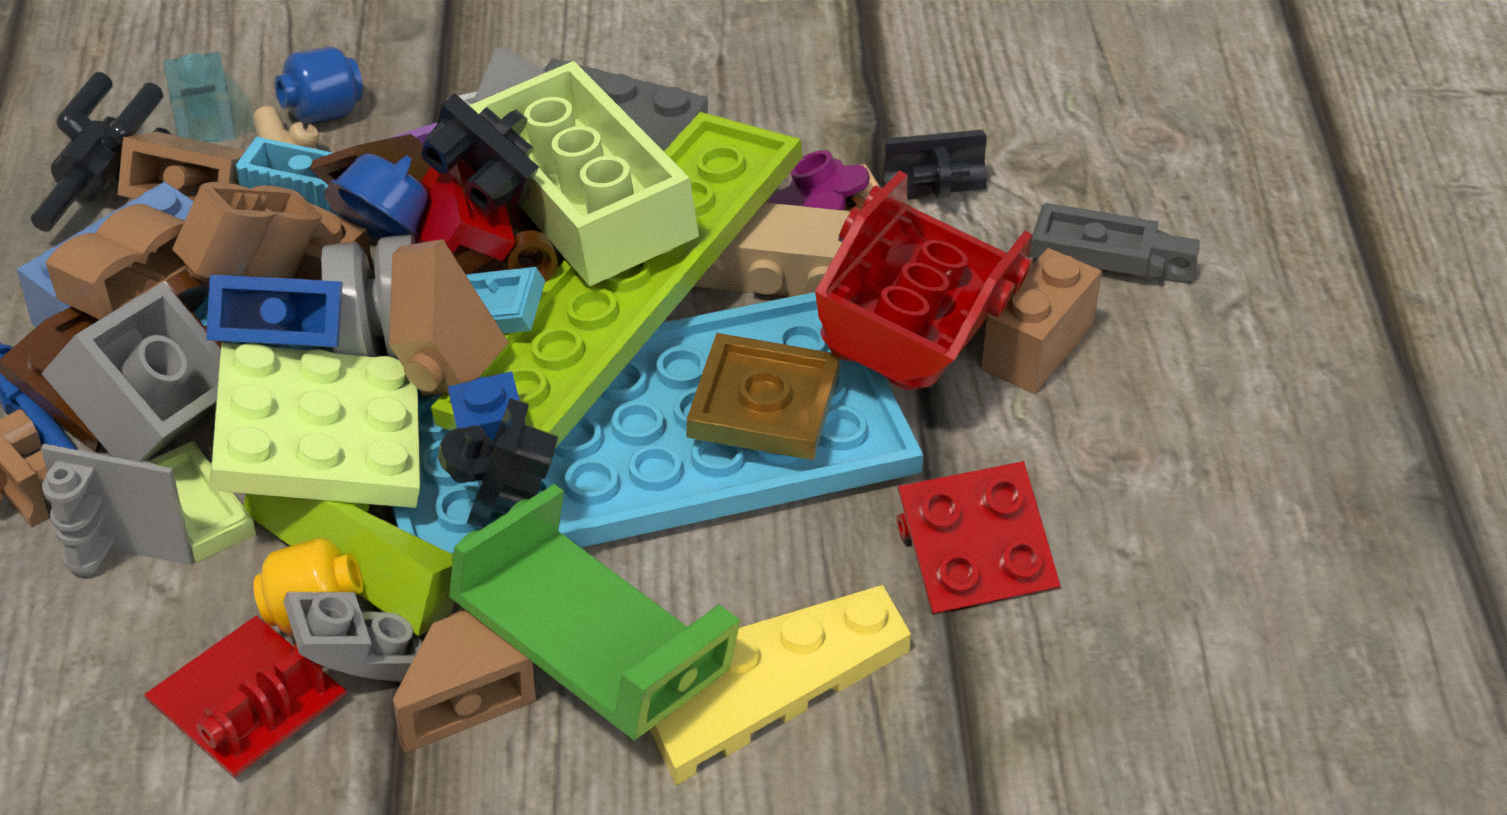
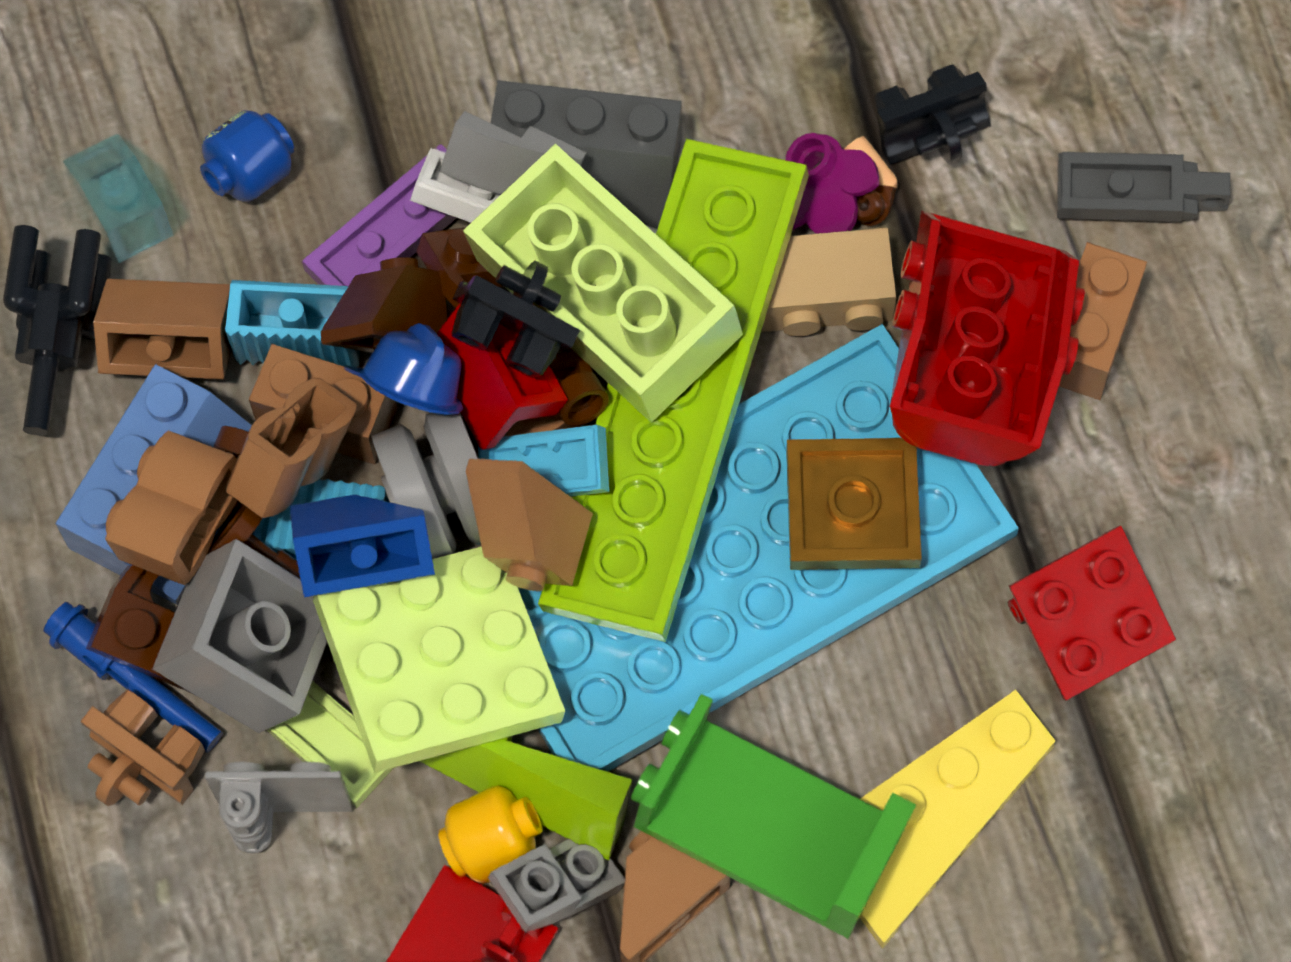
camera: 10 degrees left, 25 degrees up
tan arm [252,106,320,149] -> none
black hips [438,398,558,528] -> none
blue plate [448,371,526,441] -> none

